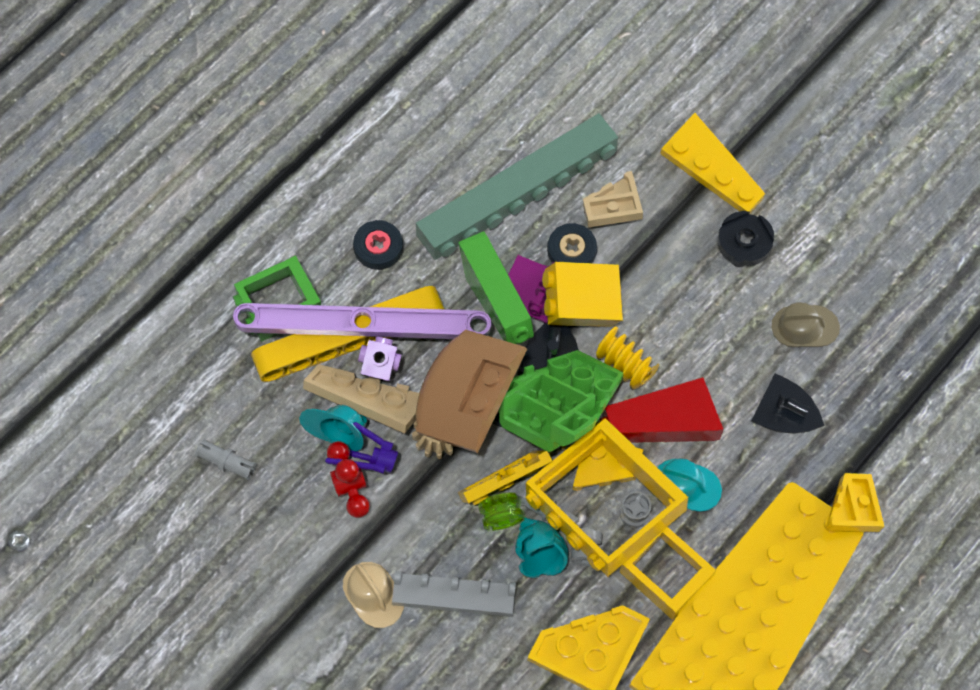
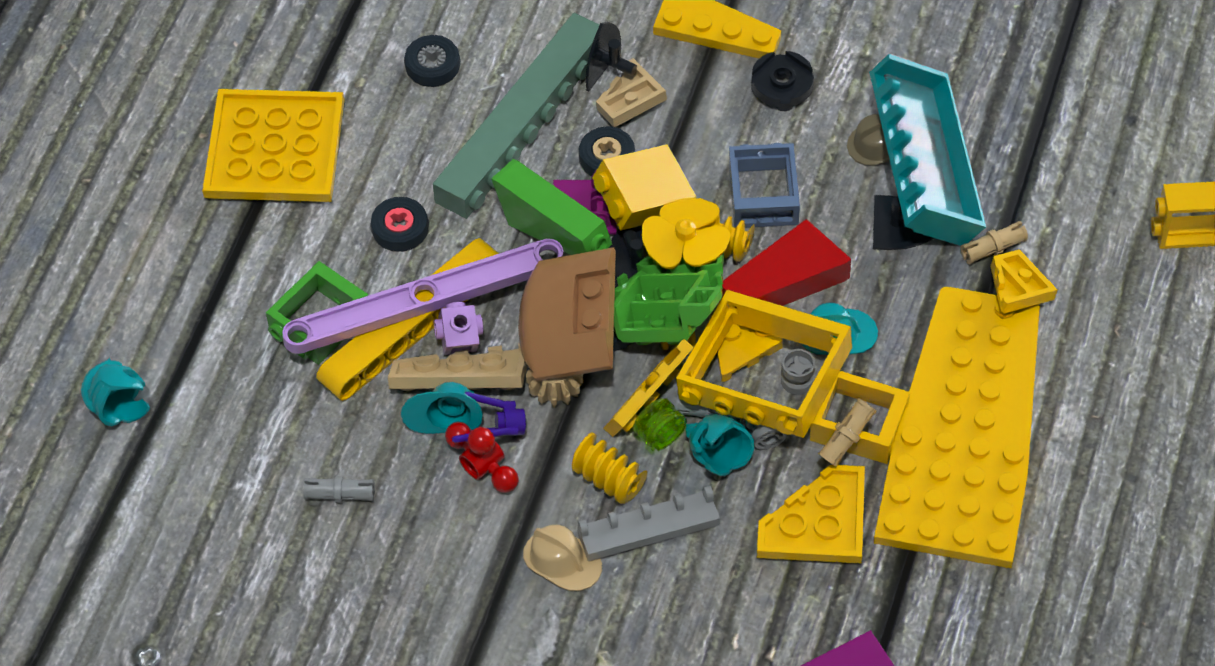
camera: 20 degrees left, 10 degrees down
none -> teal helmet [81,358,150,427]
none -> yellow plate [202,89,344,202]
none -> black bush [404,35,461,87]
none -> yellow piece [572,432,647,504]
none -> black shield [586,22,637,92]
none -> yellow piece [642,198,731,269]
none -> sand blue window [729,143,800,228]
none -> tan pin [818,398,877,467]
none -> teal window [869,54,986,246]
none -> tan pin [960,221,1028,265]

